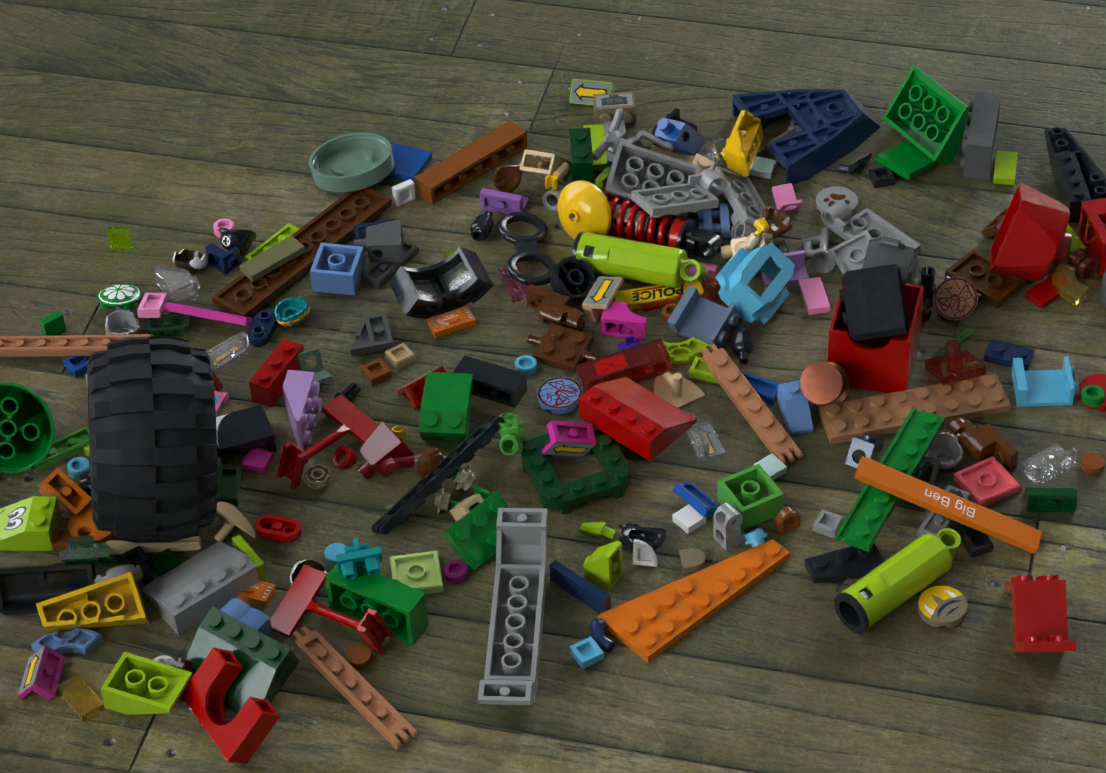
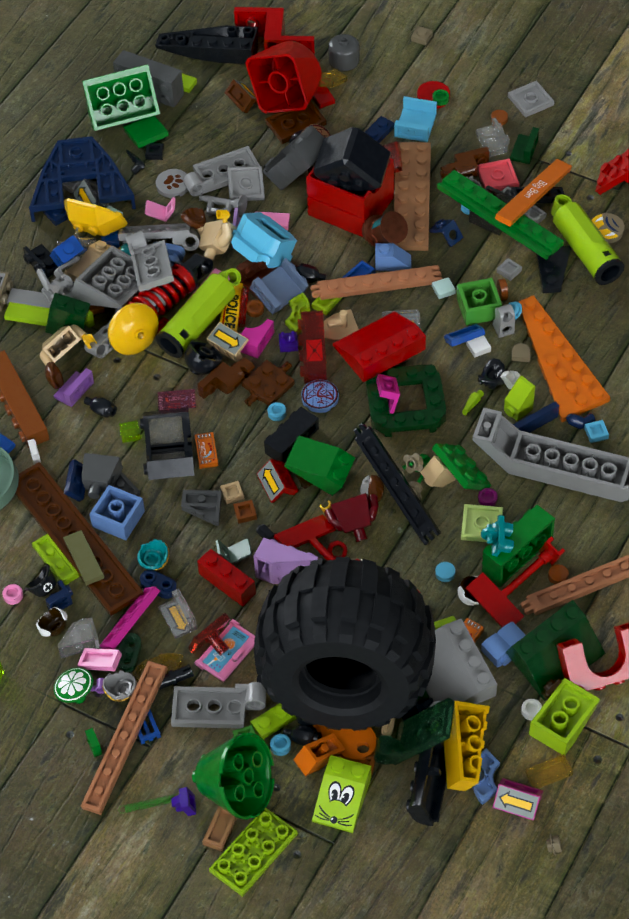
camera: 75 degrees left, 10 degrees up
black bar [497,212,557,286] -> none
bright green brick [499,413,526,455] -> none

